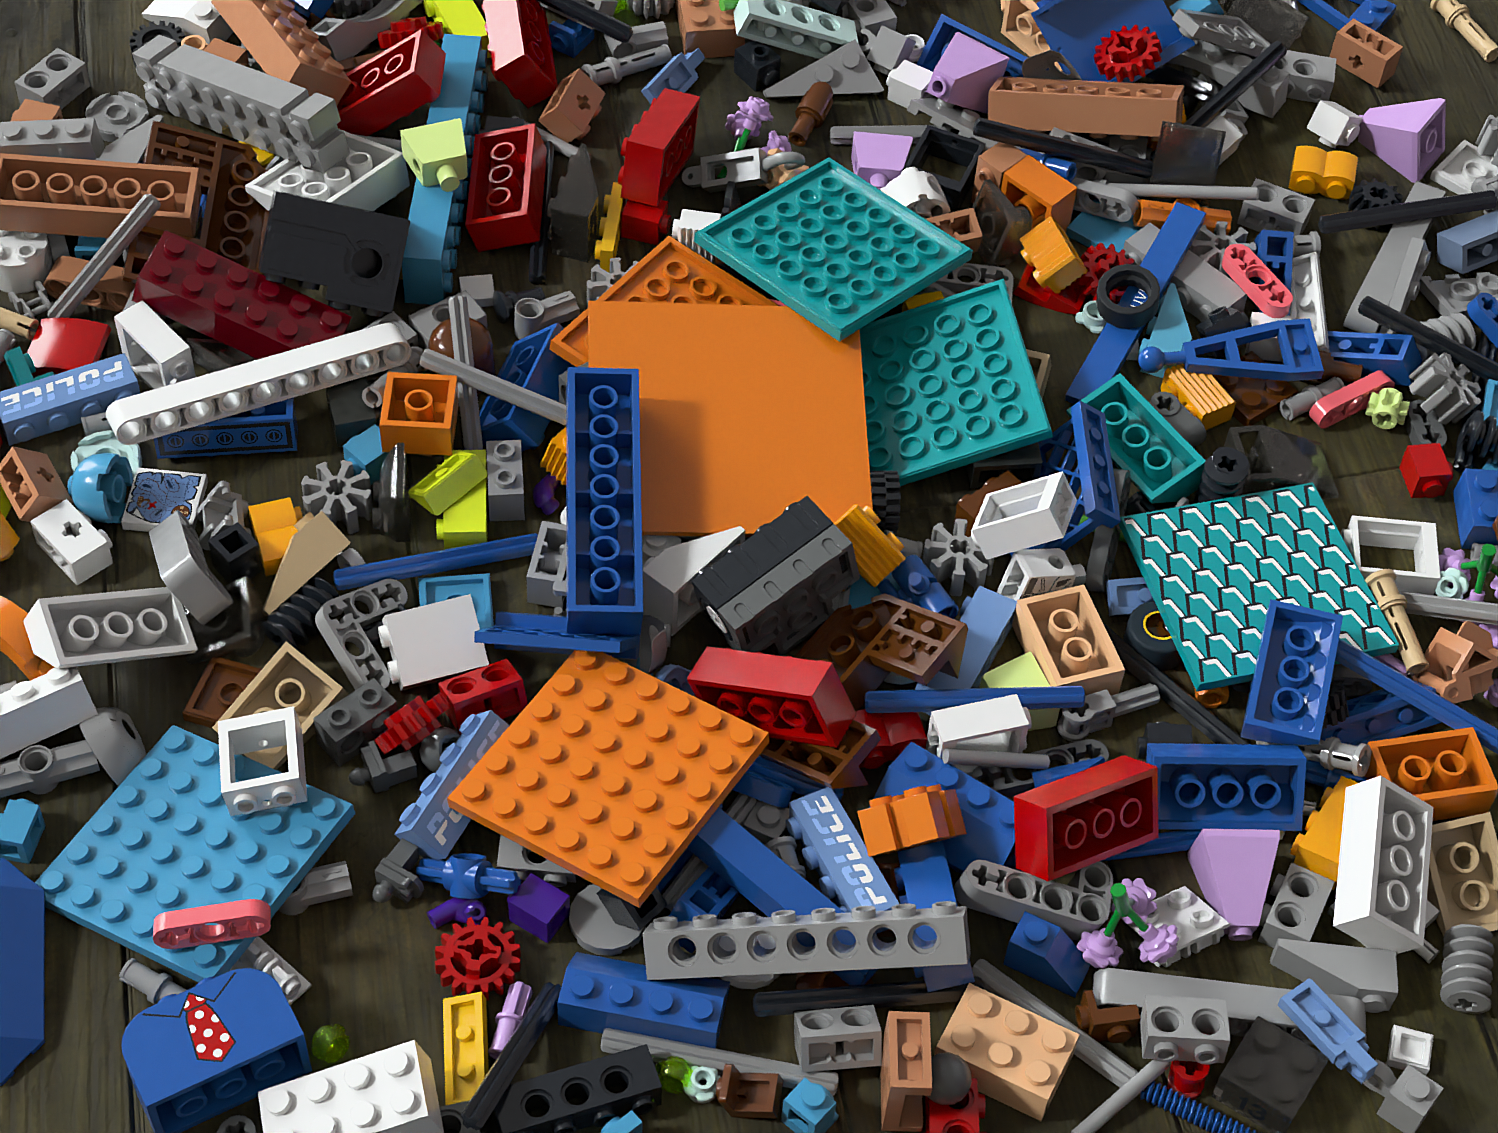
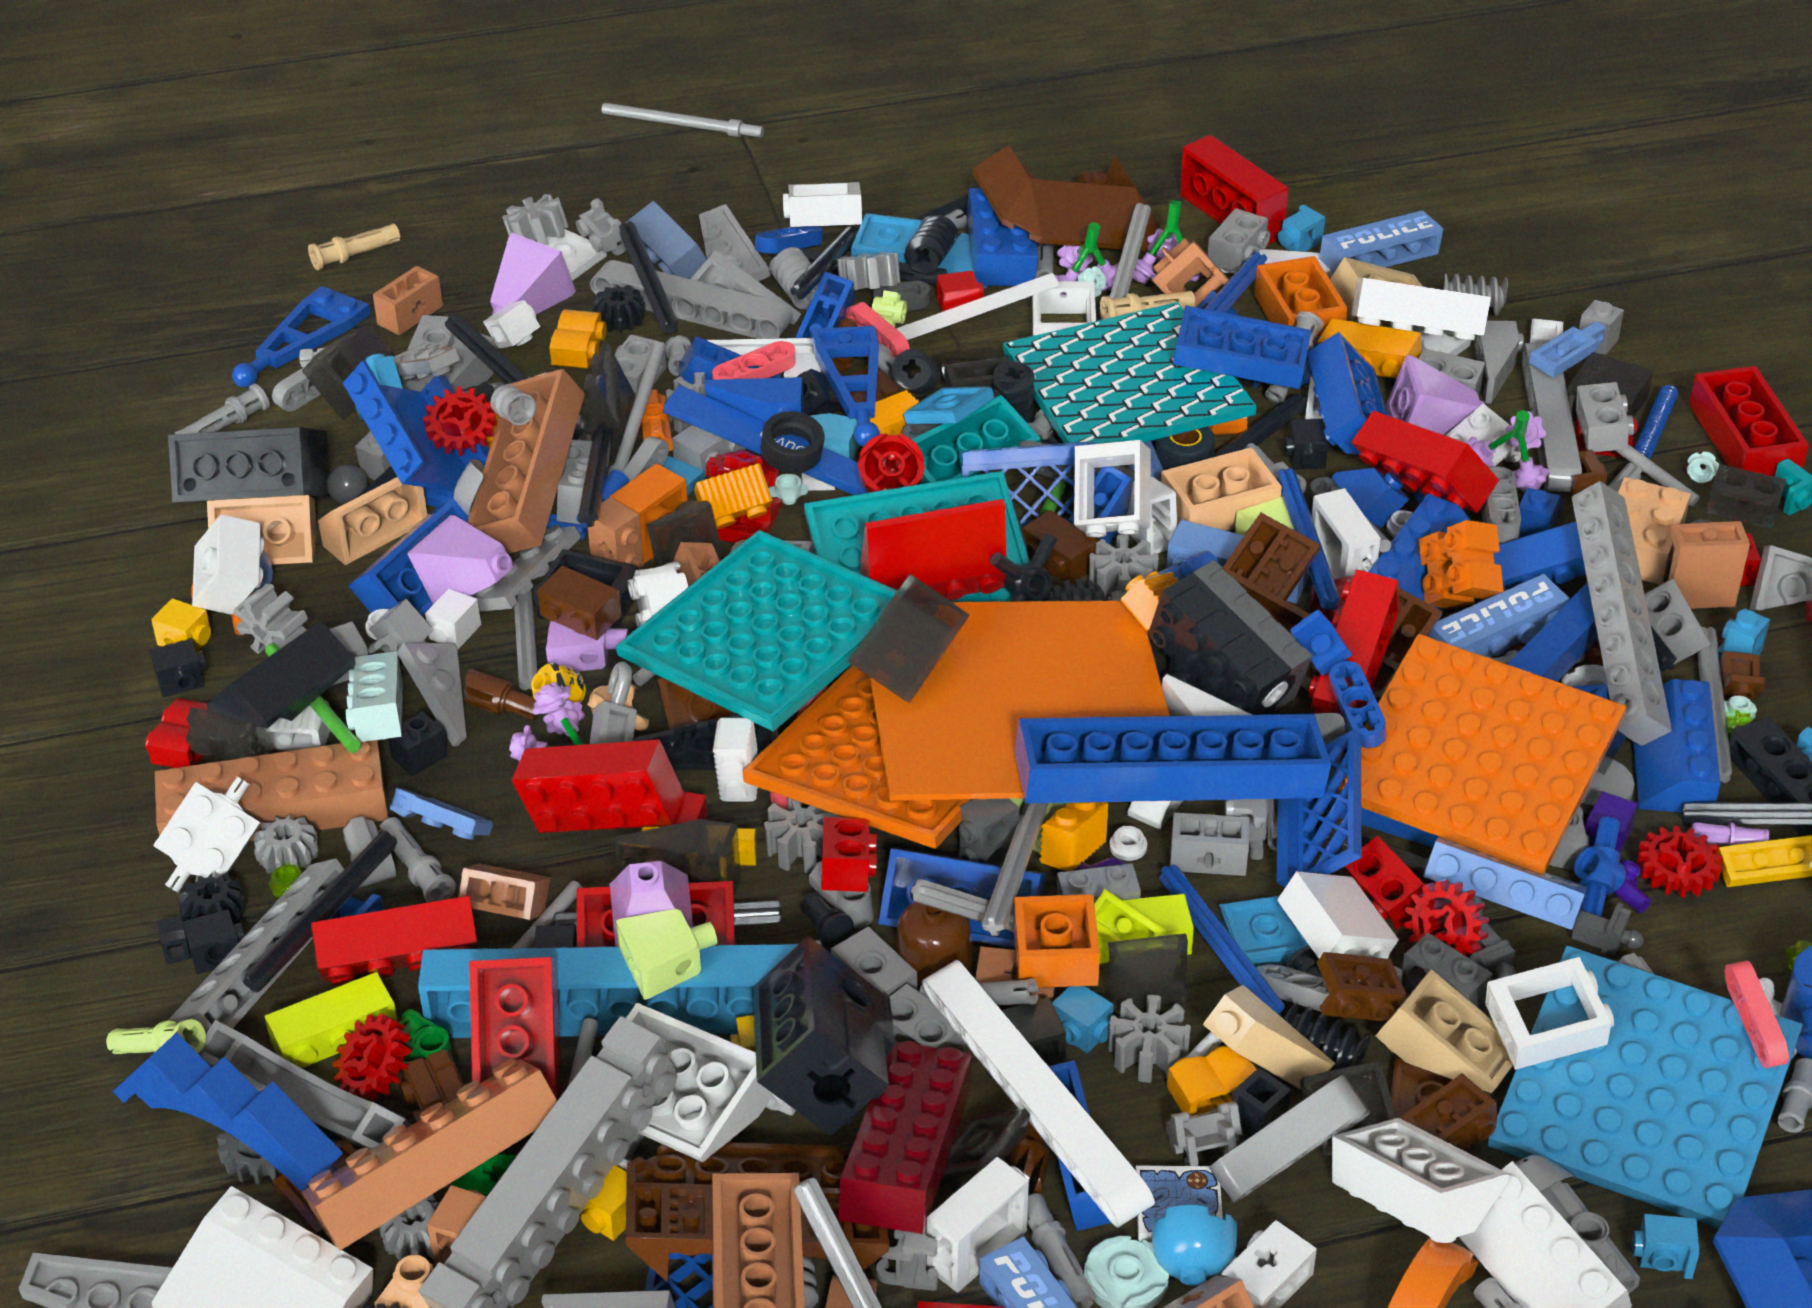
camera: 90 degrees left, 10 degrees down
none -> light grey wheel [491,384,536,426]
none -> yellow head [531,663,586,703]
none -> reddish brown brick [537,566,622,640]
none -> lavender slope [610,861,693,947]
none -> blue slope [704,377,804,422]
none -> red brick [821,817,877,892]
none -> clear smoke slope [848,574,970,703]
none -> red cylinder [858,433,925,493]
none -> red slope [860,499,1007,602]
none -> black piece [892,349,940,394]
none -> white sticker [896,273,1059,340]
none -> dark azure tile [904,386,994,424]
none -> black bar [990,533,1058,602]
none -> blue bracket [1290,610,1353,676]
none -> reddish brown bracket [1317,952,1407,1021]
none -> blue beam [1329,661,1387,748]
none -> reddish brown bracket [1400,1073,1497,1151]

